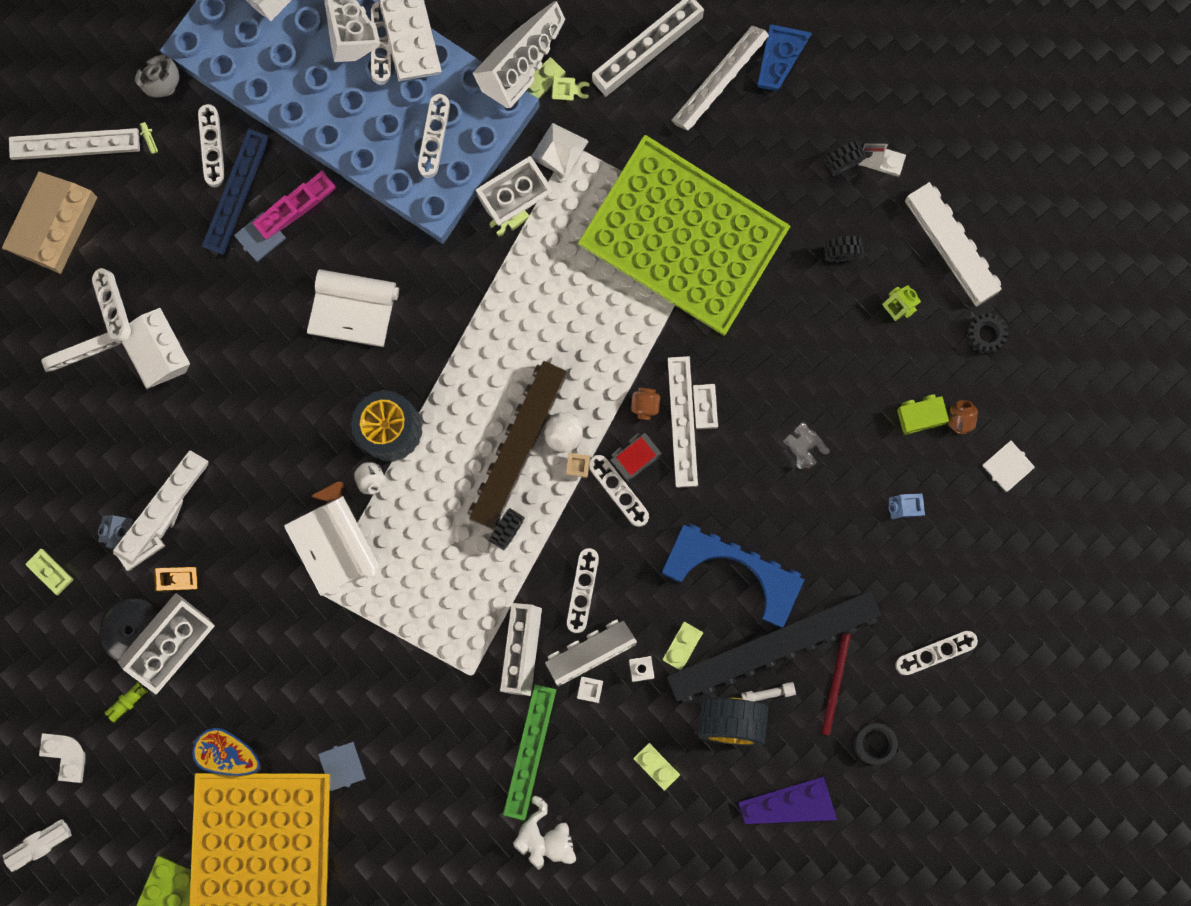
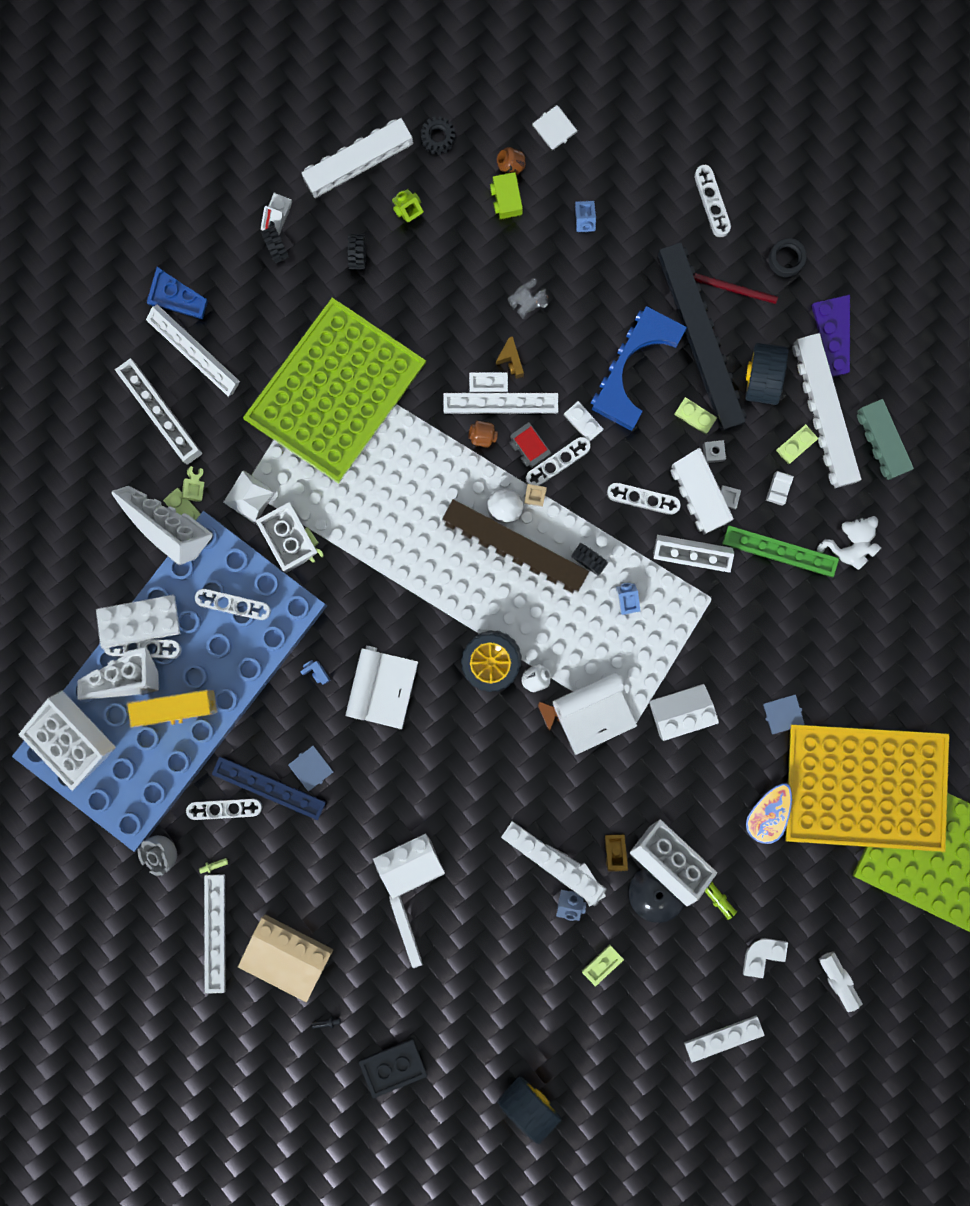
camera: 85 degrees left, 5 degrees up
white beam [92,268,131,342] -> none
dark pink slope [253,170,337,240] -> none
white bar [741,682,796,702] -> none
none -> yellow brick [127,690,217,727]
none -> medium blue bracket [300,660,331,685]
none -> pearl gold slope [496,337,524,379]
none -> white plate [564,401,603,442]
none -> medium blue bracket [616,583,641,615]
none -> white slope [649,684,719,741]
none -> white piece [766,471,794,506]
none -> white brick [792,333,861,488]
none -> sand green brick [857,399,914,480]

